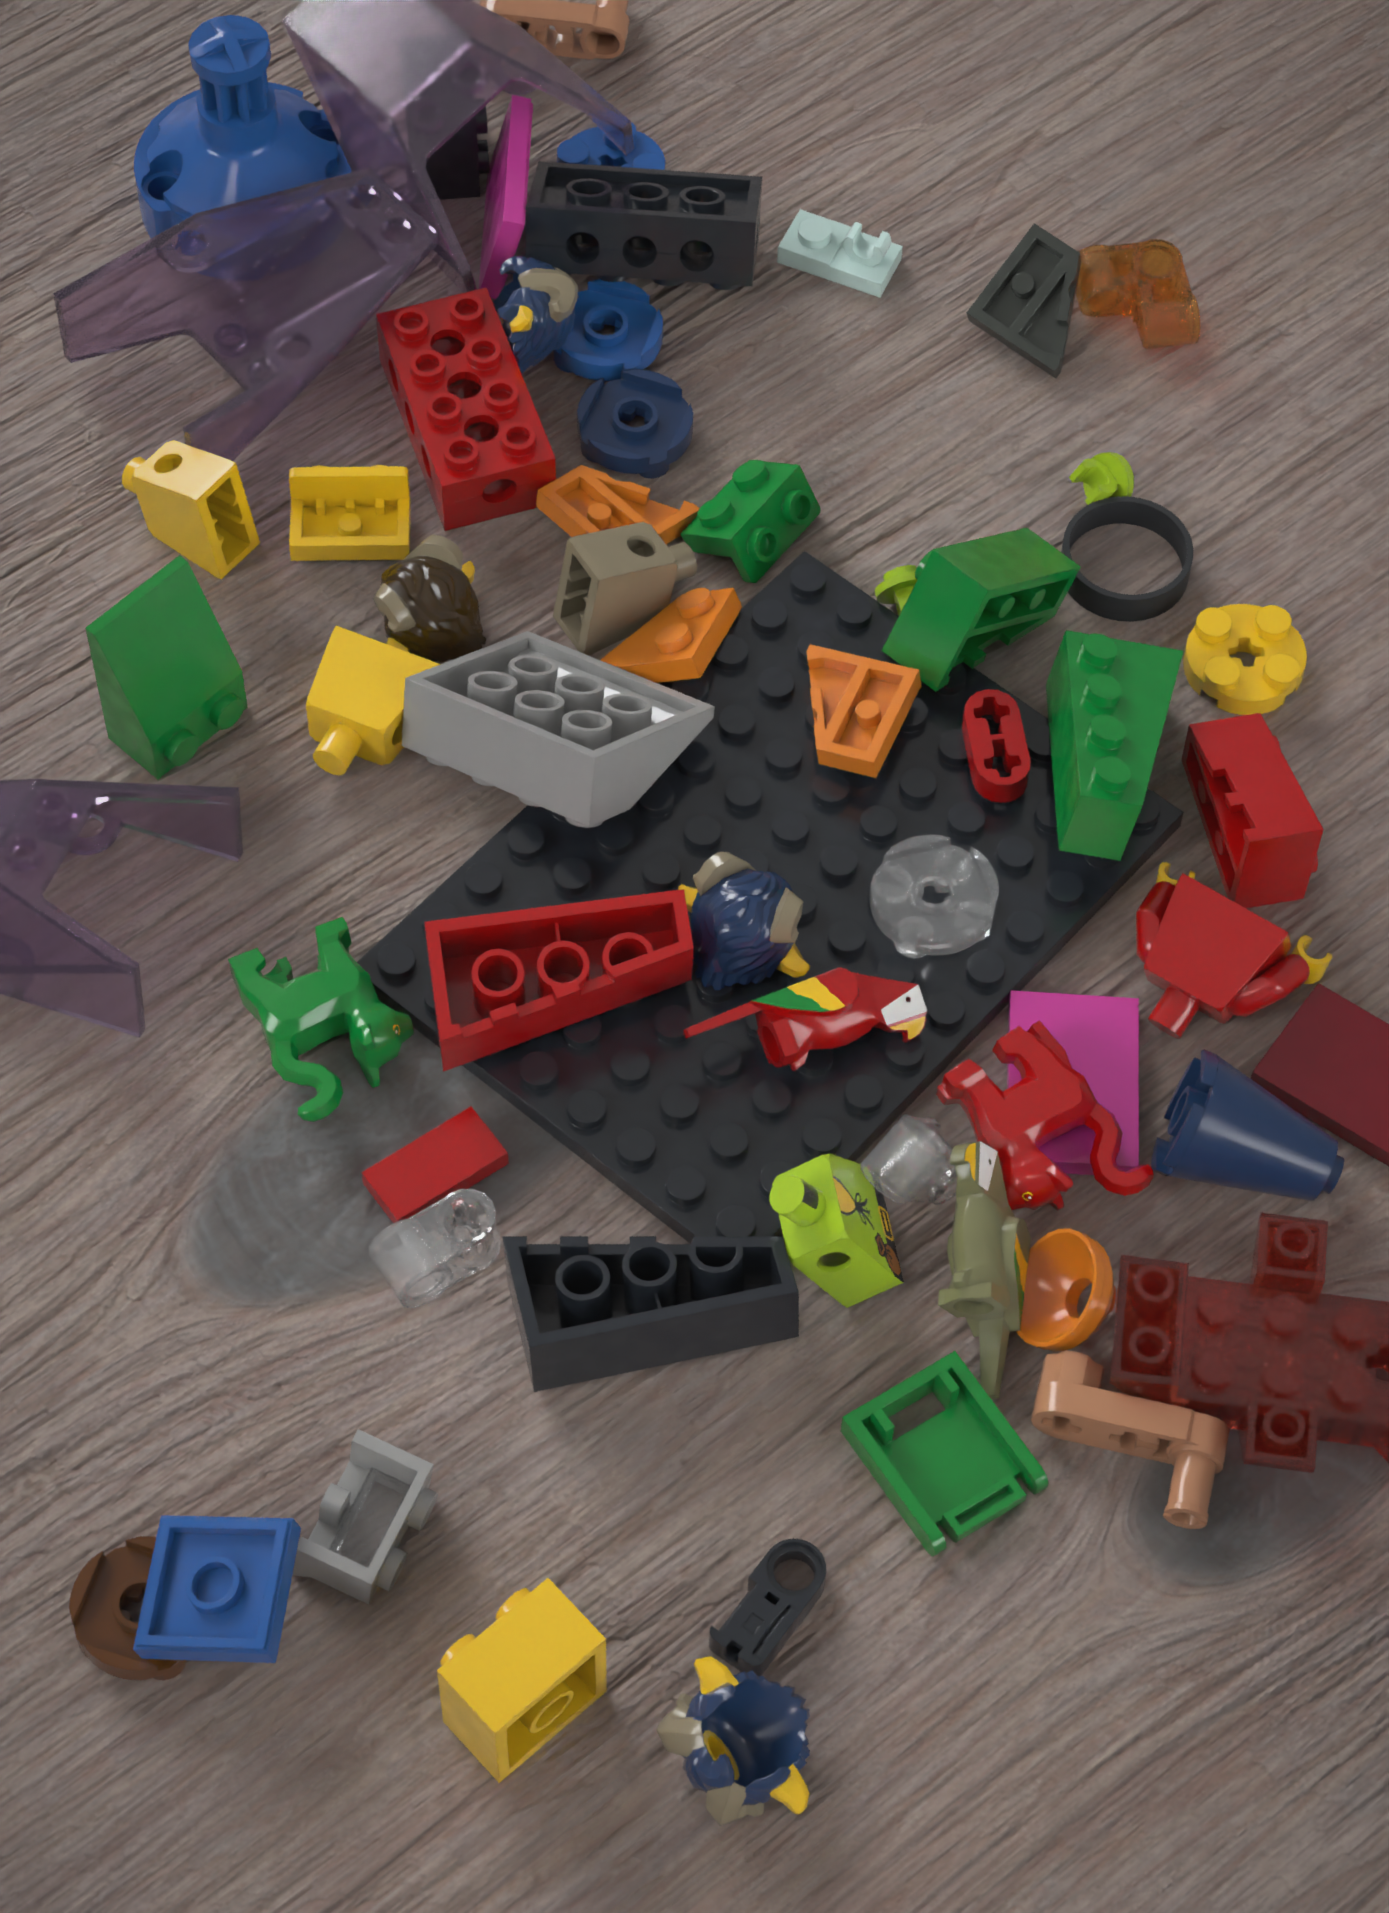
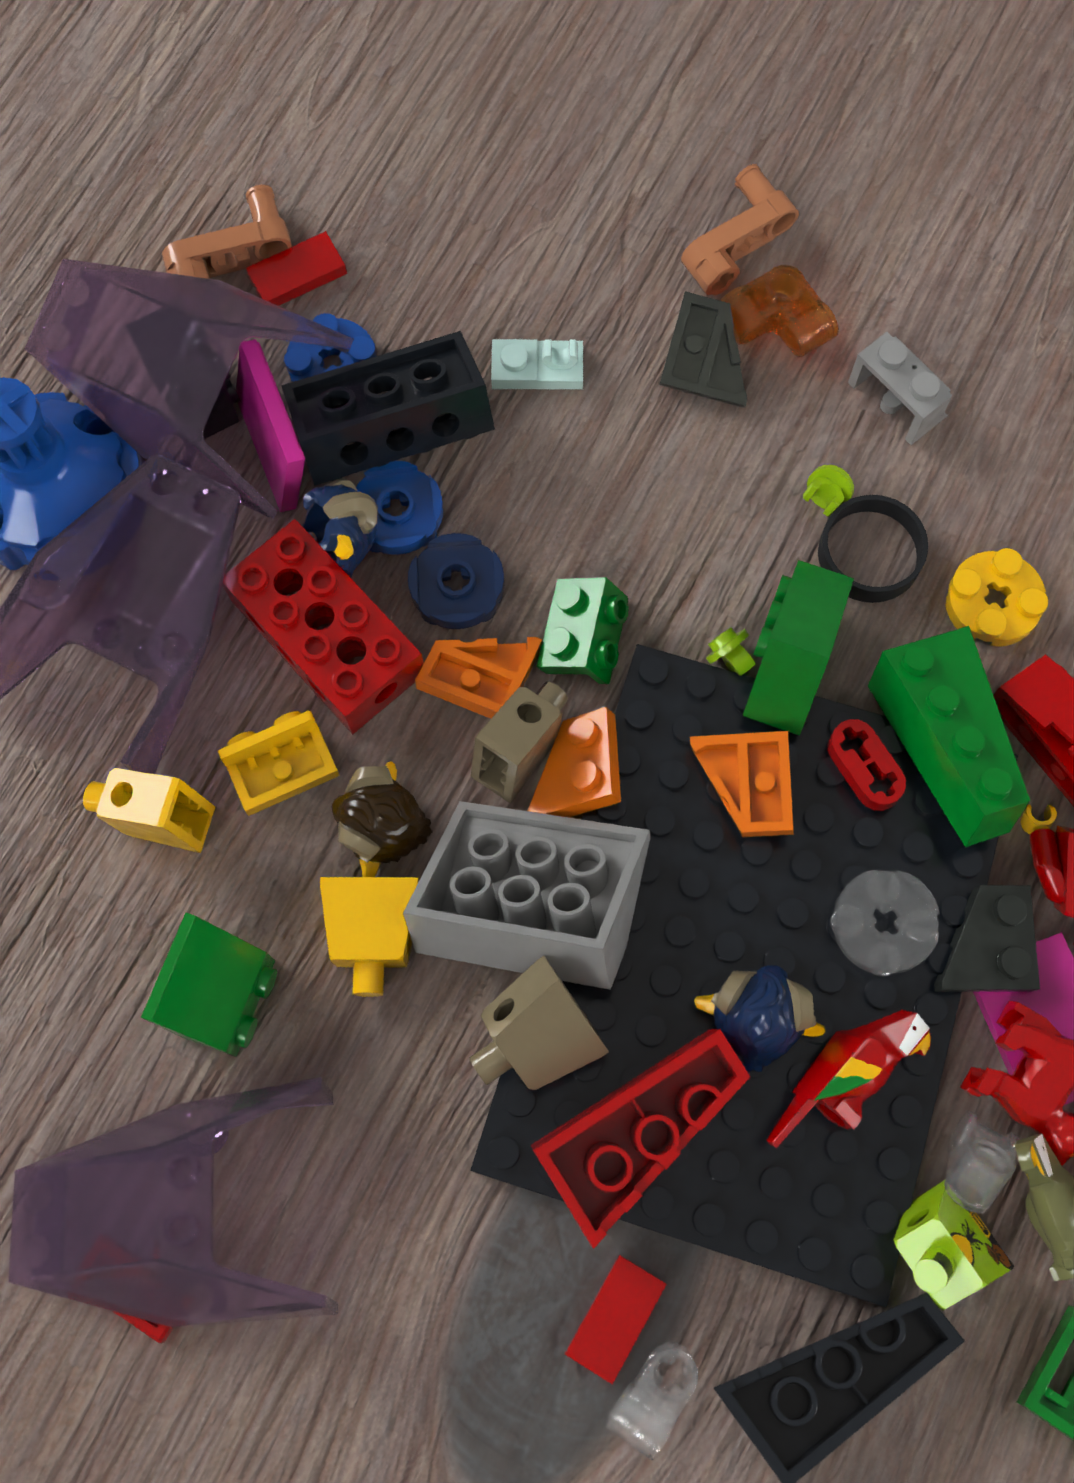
camera: 20 degrees left, 15 degrees up
green animal [228,917,414,1122] -> none
none -> red tile [245,231,347,311]
none -> dark tan torso [469,956,609,1090]
none -> nougat beam [681,164,799,296]
none -> light grey window [848,332,953,445]
none -> pearl dark grey wing [934,885,1040,992]

